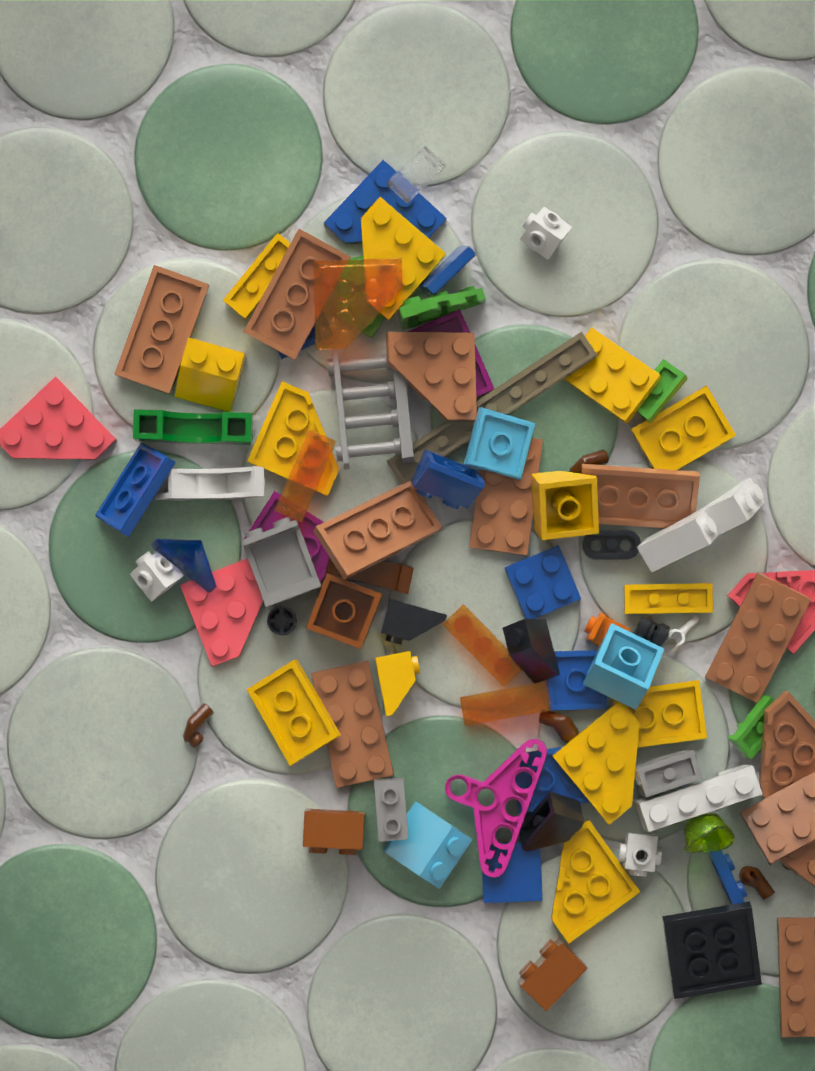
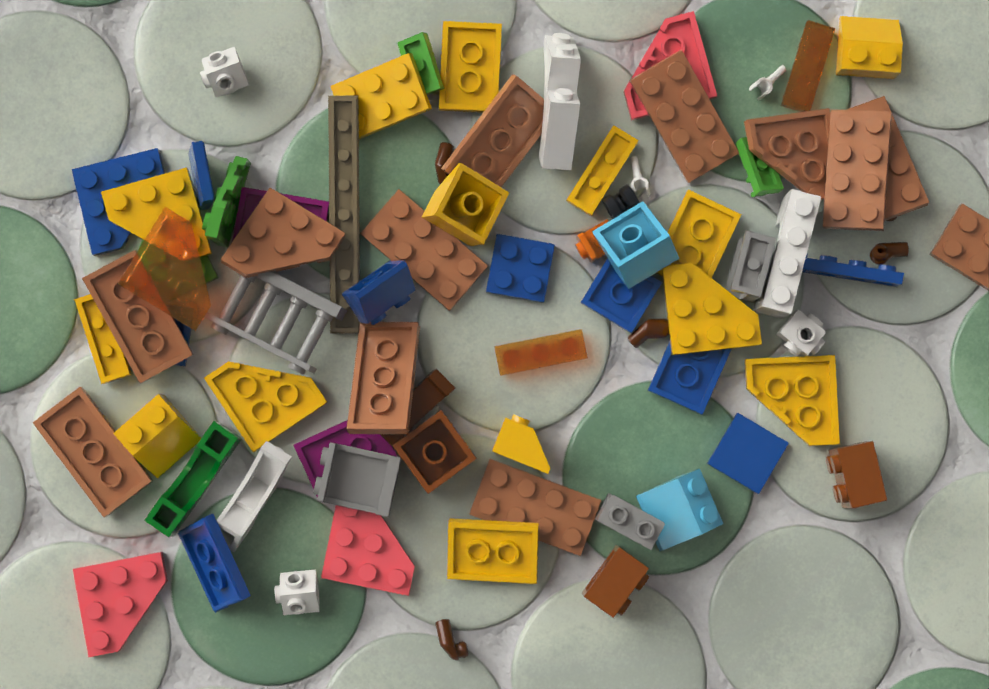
camera: 50 degrees left, 0 degrees up
clear blue tile [151,539,217,592] -> none
black wheel [267,606,297,636] -> none
clear orange plate [275,430,336,523] -> none
black slope [381,599,447,645] -> none
clear tile [386,145,446,204] -> none
dark pink beam [445,739,548,877] -> none
clear orange plate [460,681,552,726] -> none
medium azure tile [464,407,536,480] -> none
black slope [502,619,560,684] -> none
black slope [520,791,584,852] -> none
black plate [582,530,641,560] -> none
black plate [662,901,762,999] -> none
clear neon green helmet [684,812,735,853] -> none

